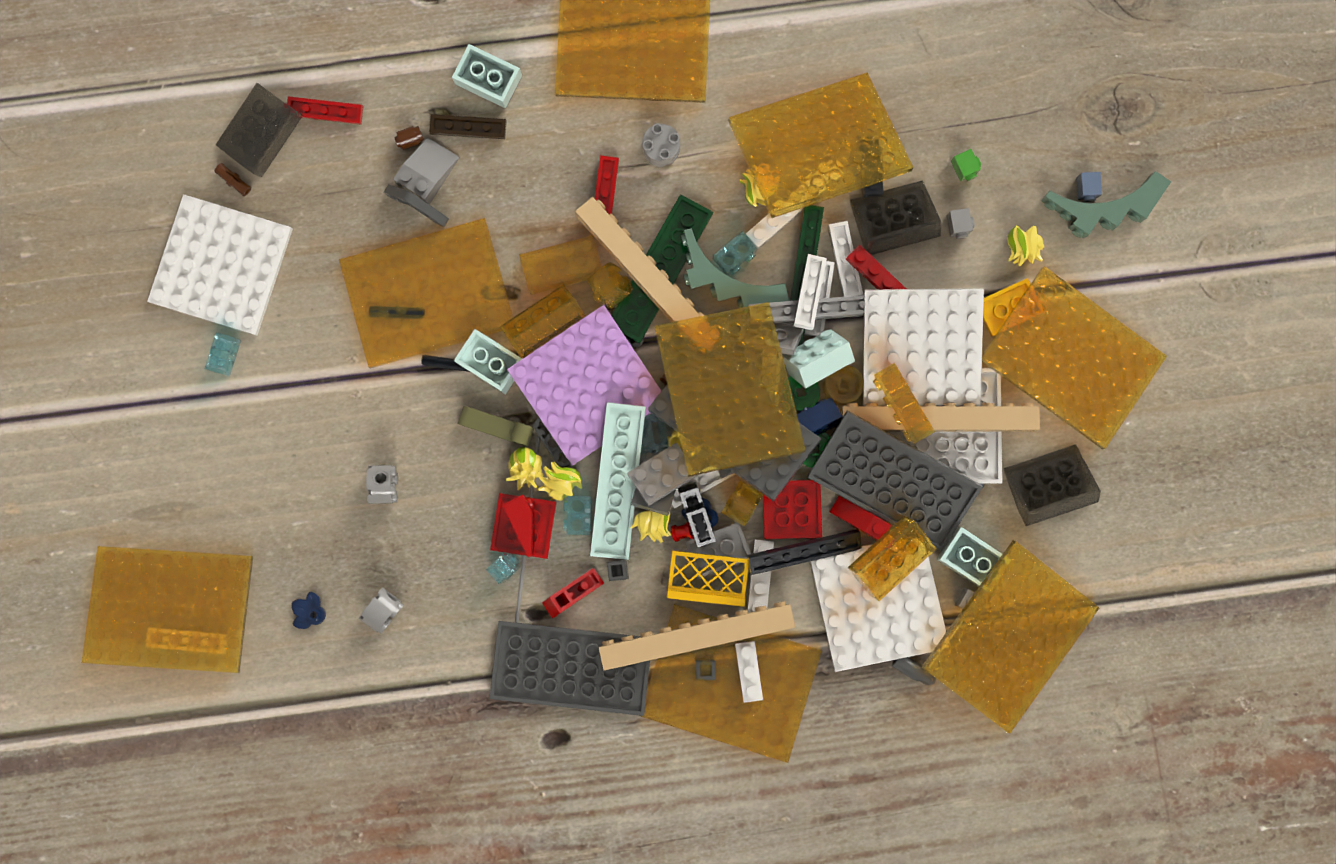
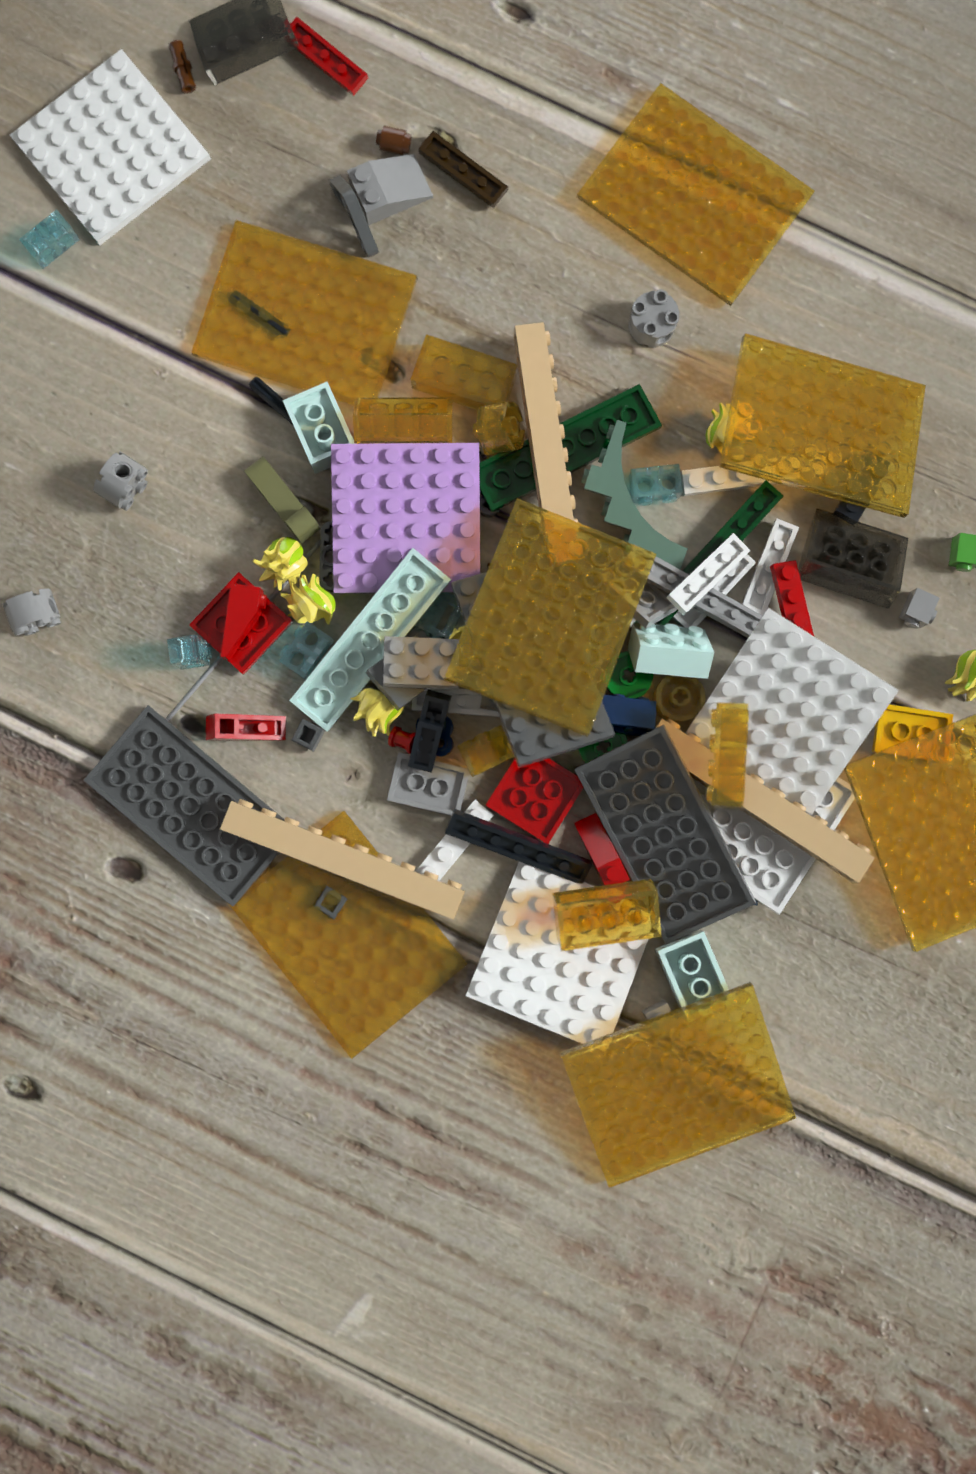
camera: 30 degrees right, 0 degrees up
light aqua brick [452,44,522,108] -> none
red plate [595,155,619,215] -> none
yellow fence [667,550,748,607] -> none
white plate [735,641,763,703] -> none
dark grey piece [892,657,936,685] -> none
clear smoke slope [1004,444,1101,526] -> none

